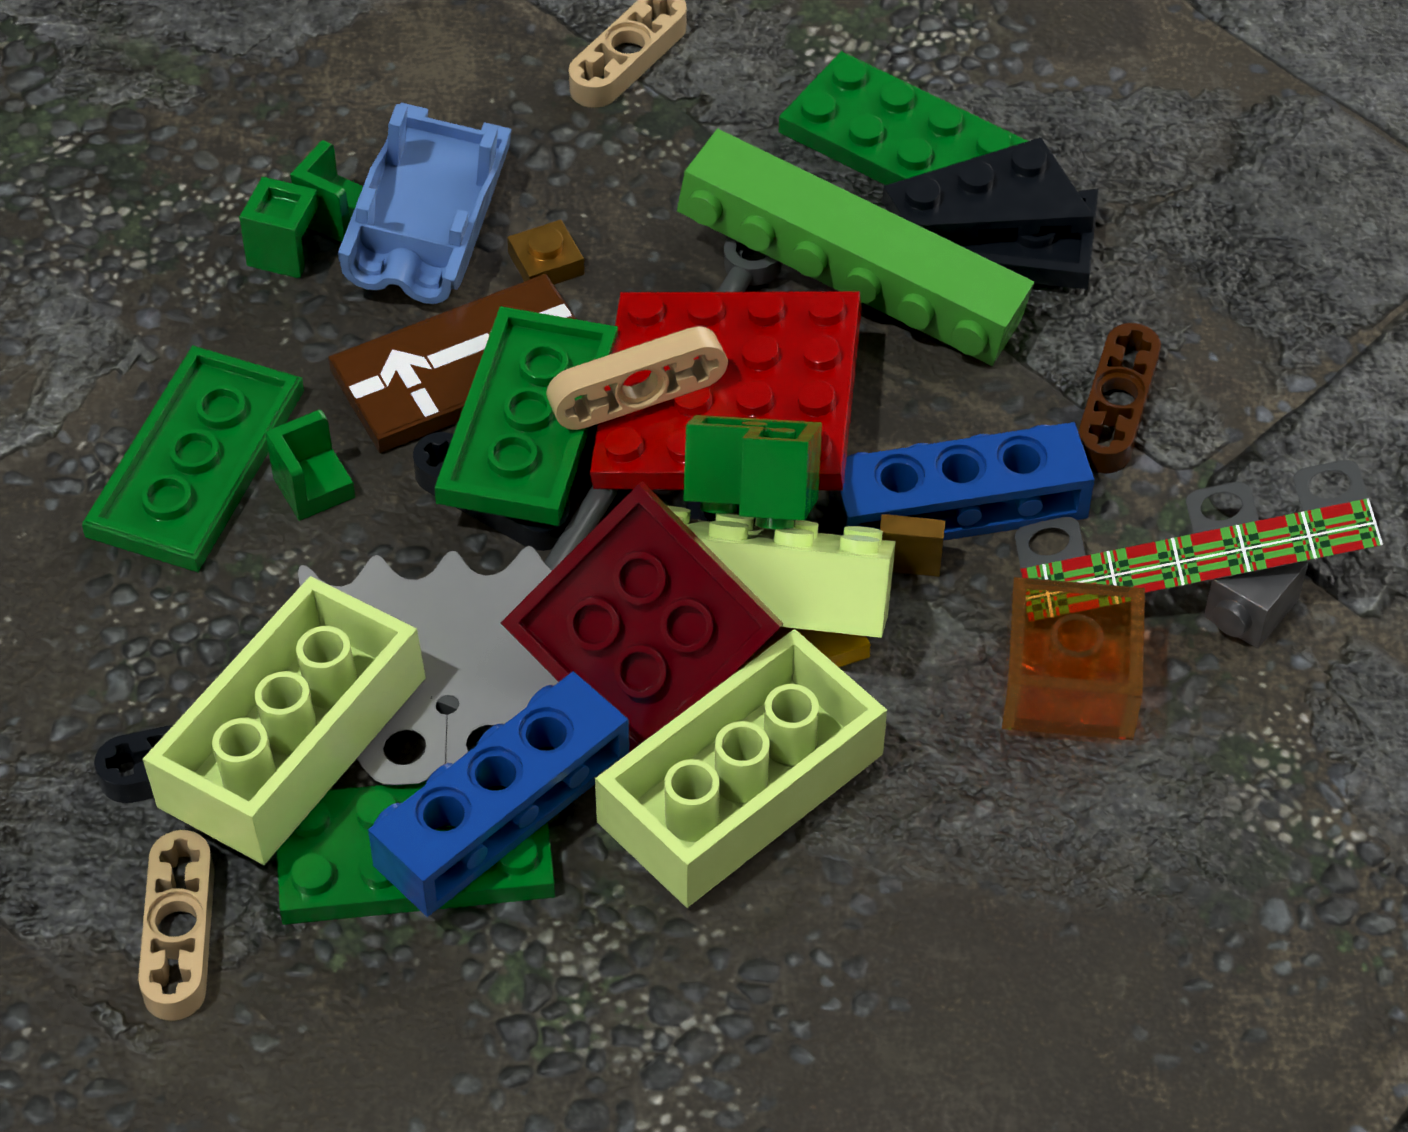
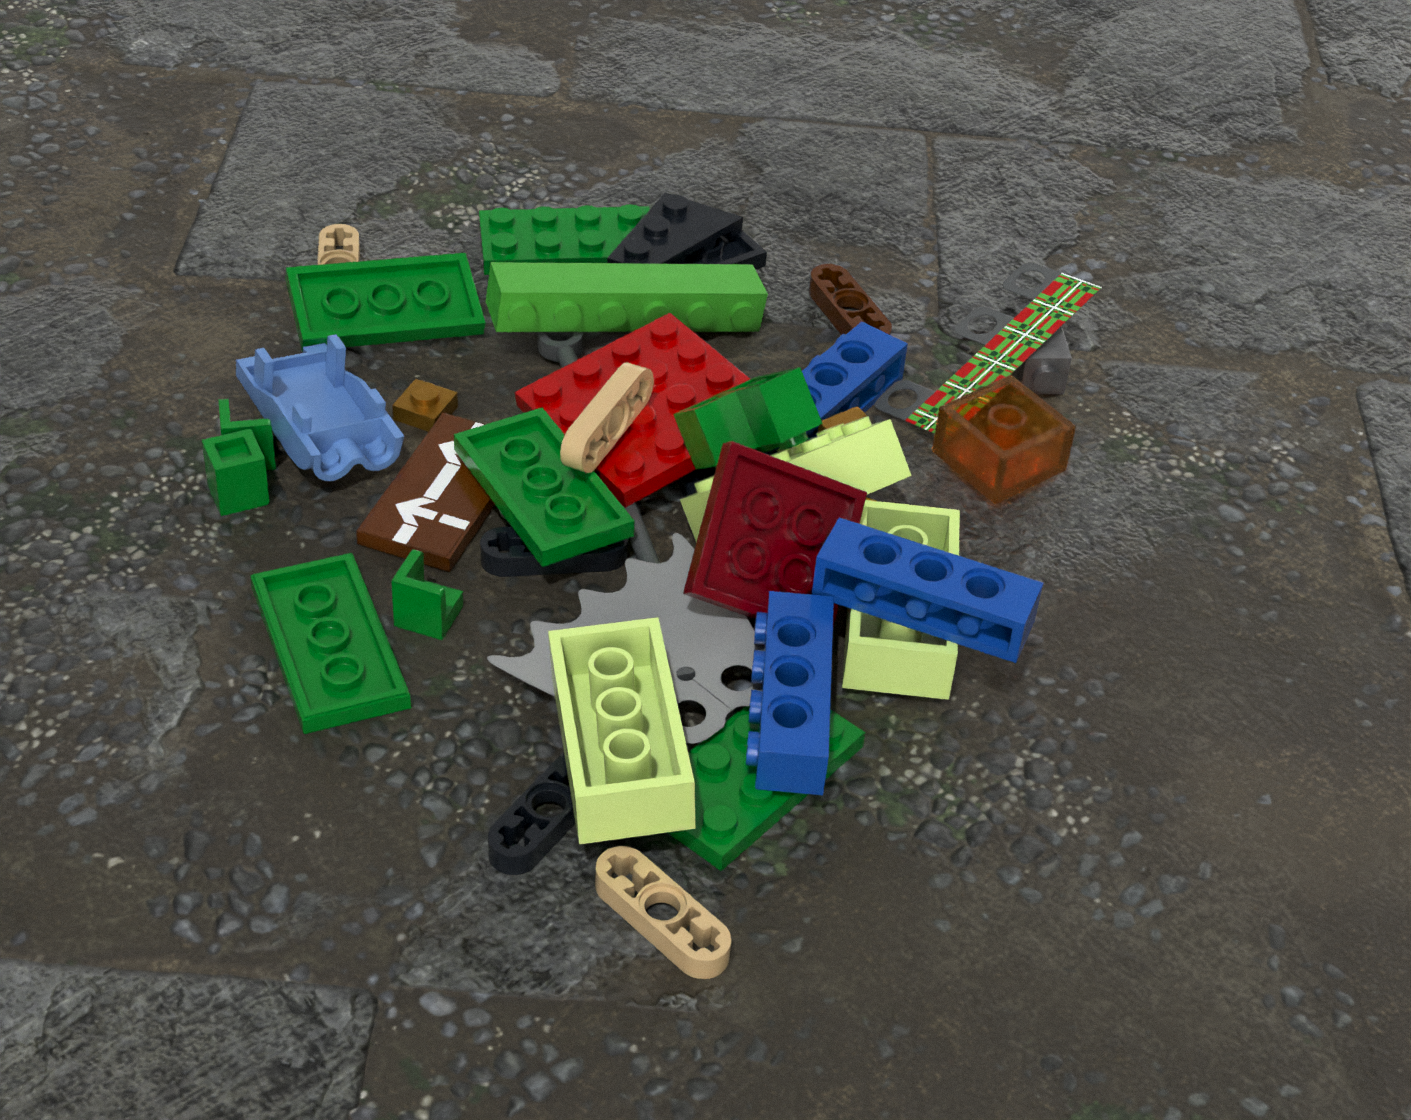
camera: 45 degrees left, 10 degrees down
none -> green plate [285,253,486,351]
none -> blue brick [812,517,1043,663]

